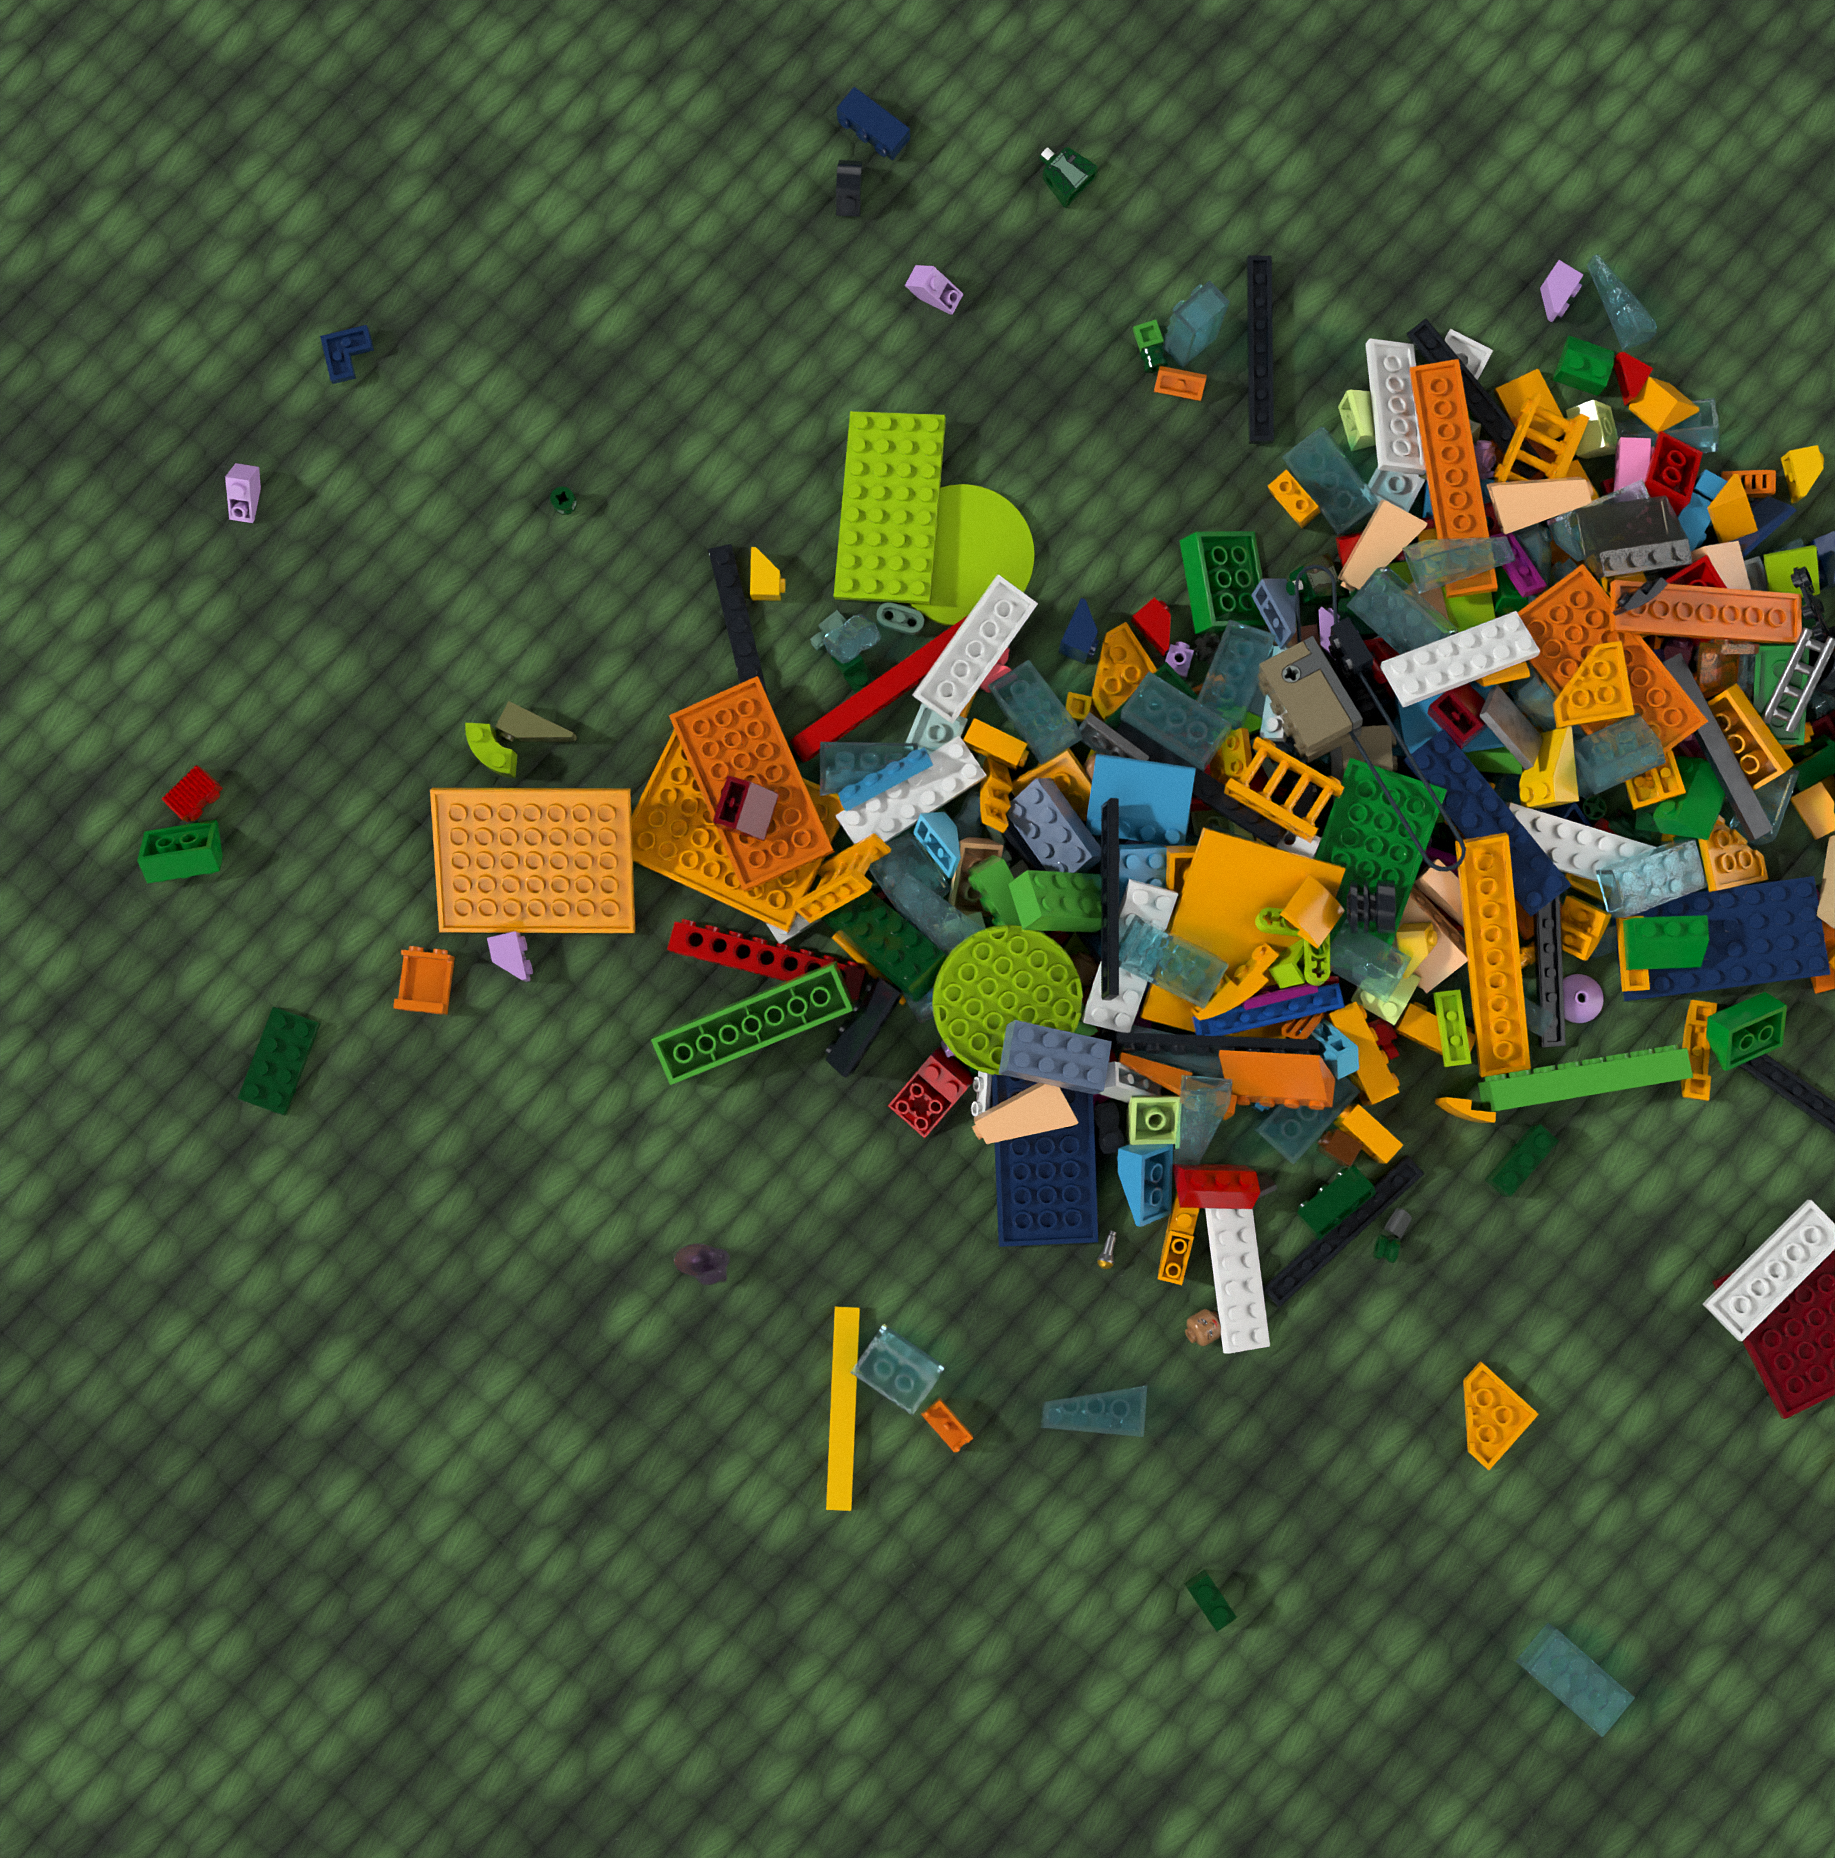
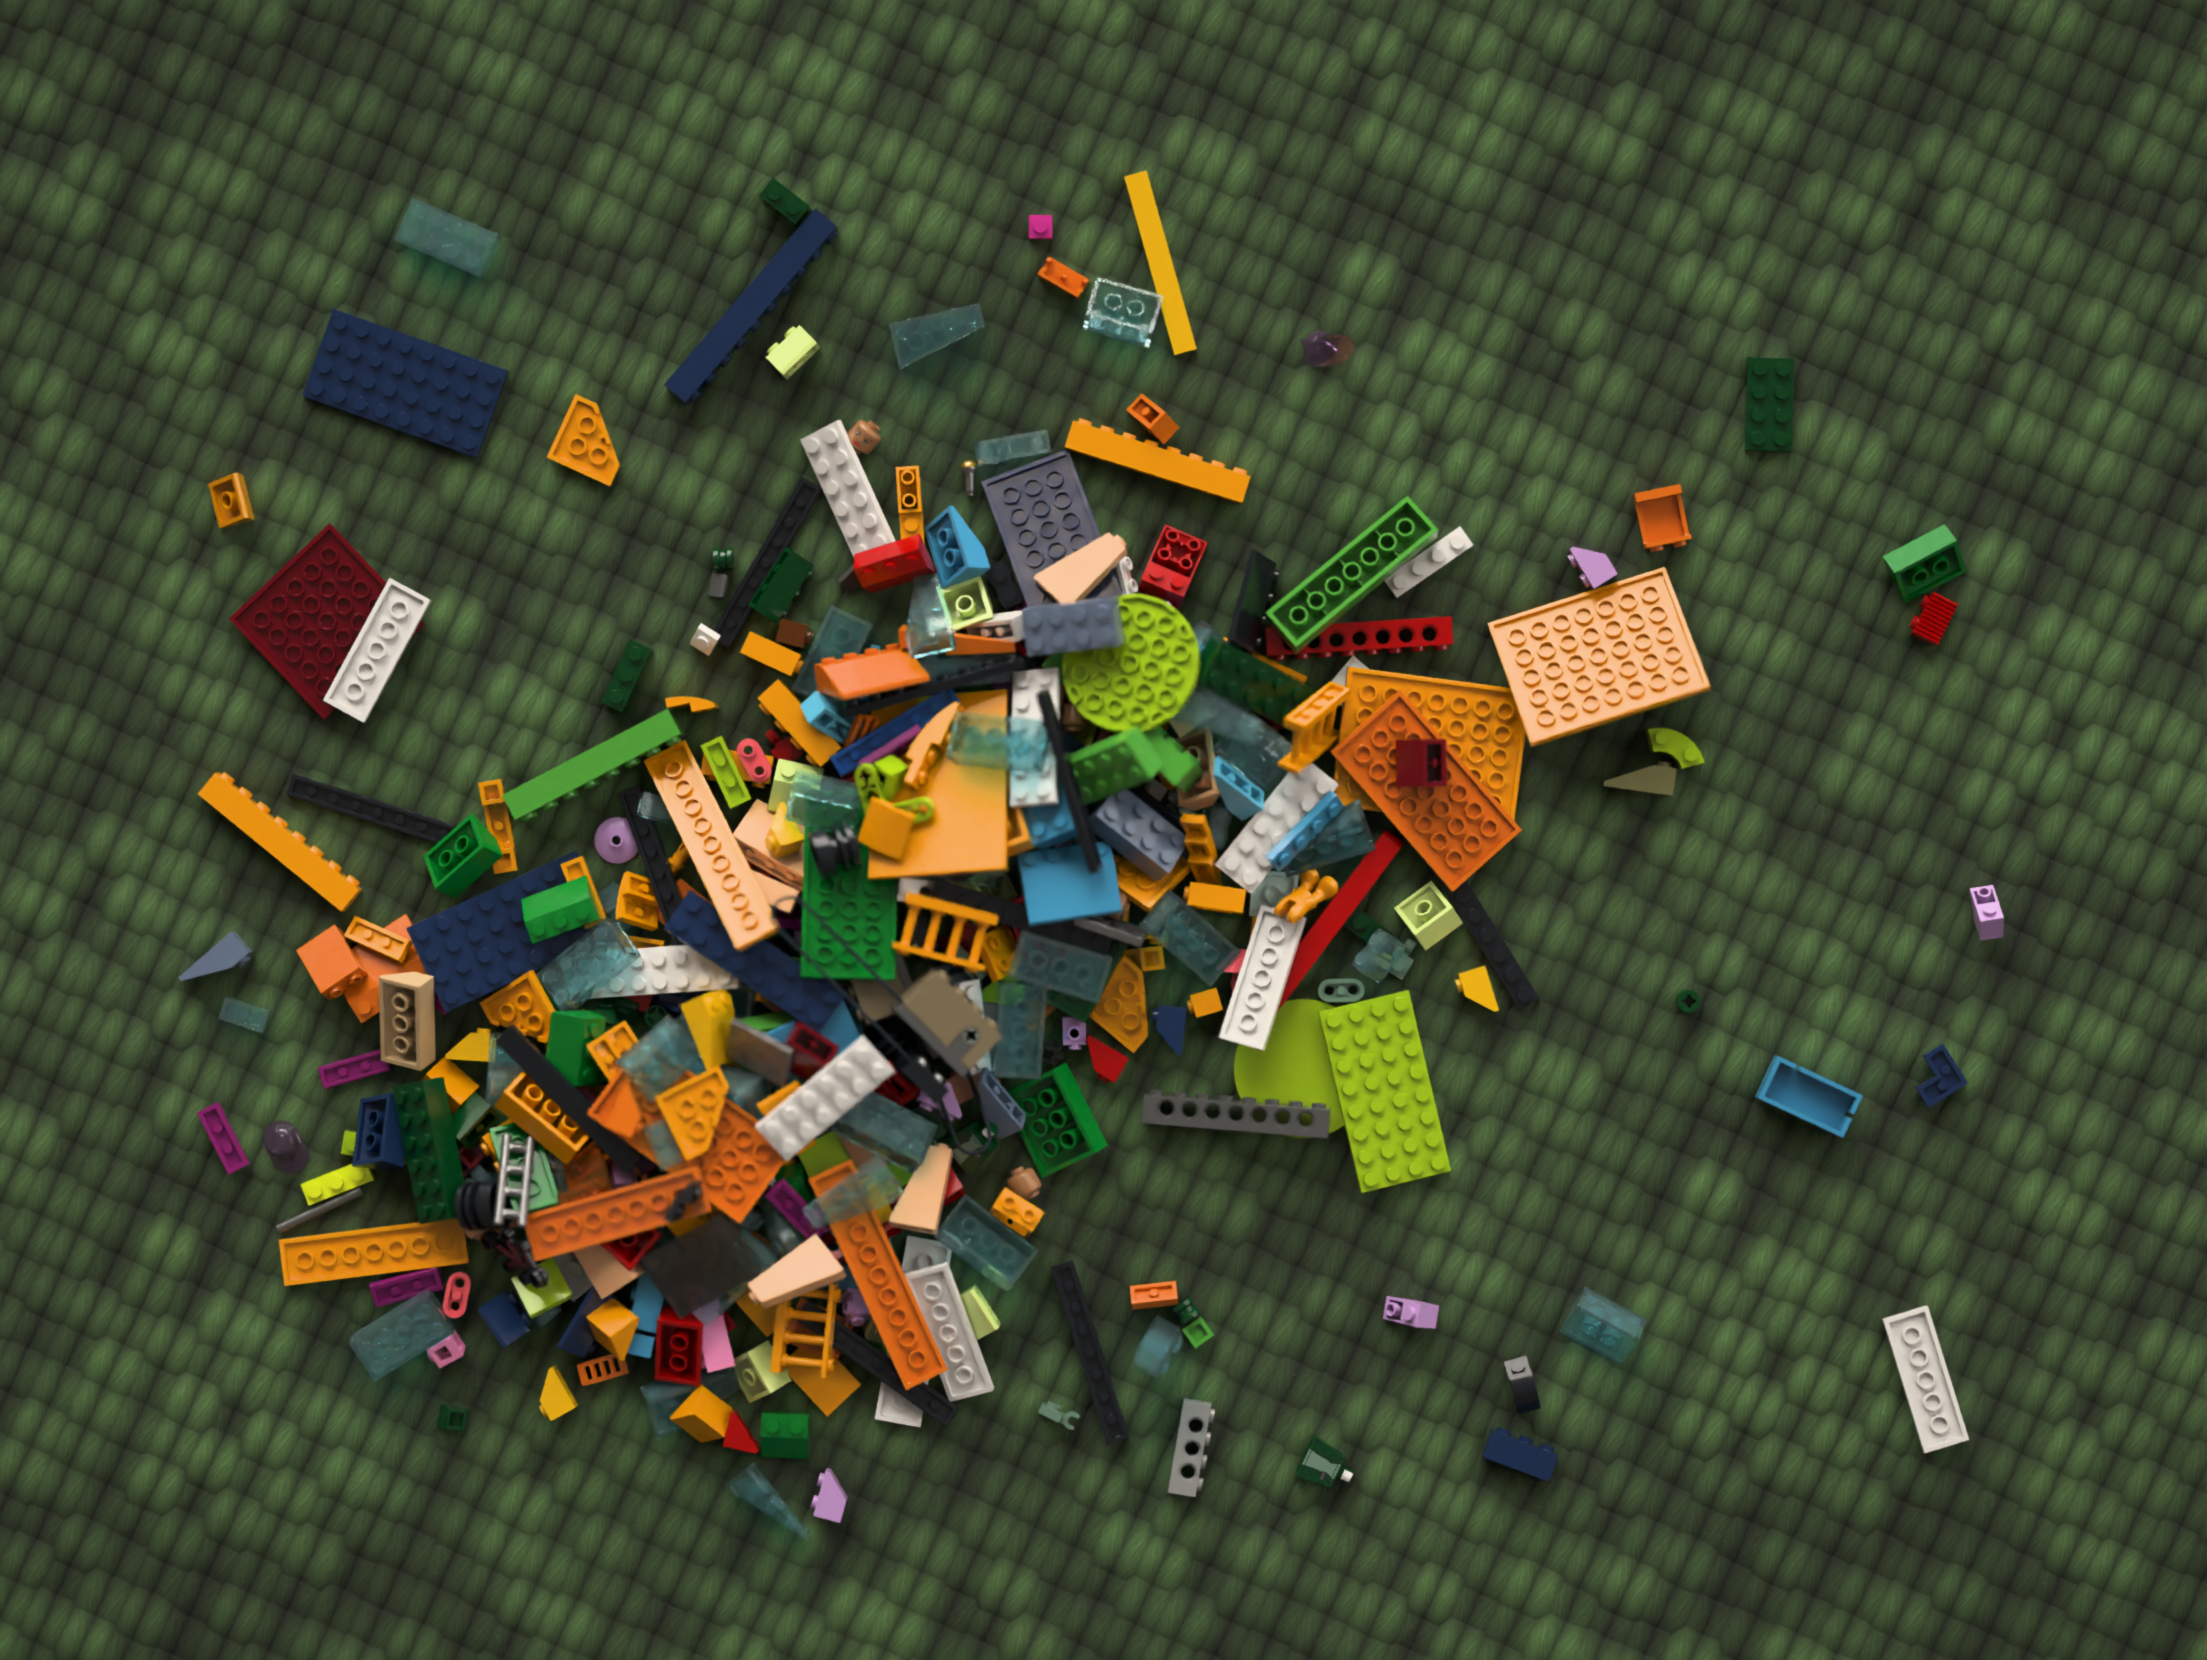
camera: 160 degrees right, 5 degrees up
none -> dark blue plate [302,309,509,458]
none -> yellow slope [445,1028,497,1062]
none -> orange slope [605,1084,644,1139]
none -> clear light blue plate [644,1118,683,1171]
none -> dark blue brick [664,208,838,405]
none -> white plate [689,623,721,656]
none -> coral plate [737,739,772,783]
none -> yellowish green slope [766,325,820,380]
none -> clear light blue slope [974,430,1051,467]
none -> medium nougat head [1007,1166,1042,1201]
none -> dark pink plate [1029,215,1052,239]
none -> sand green plate [1038,1401,1080,1430]
none -> light orange brick [1065,418,1251,505]
none -> orange slope [1126,393,1180,444]
none -> dark grey brick [1142,1089,1331,1138]
none -> light grey brick [1168,1398,1215,1497]
none -> light orange brick [1187,987,1223,1018]
none -> light orange piece [1273,865,1339,925]
none -> white plate [1385,526,1473,598]
none -> yellowish green slope [1394,881,1463,950]
none -> clear light blue slope [1559,1287,1647,1365]
none -> dark azure piece [1755,1055,1863,1138]
none -> white plate [1882,1305,1969,1453]

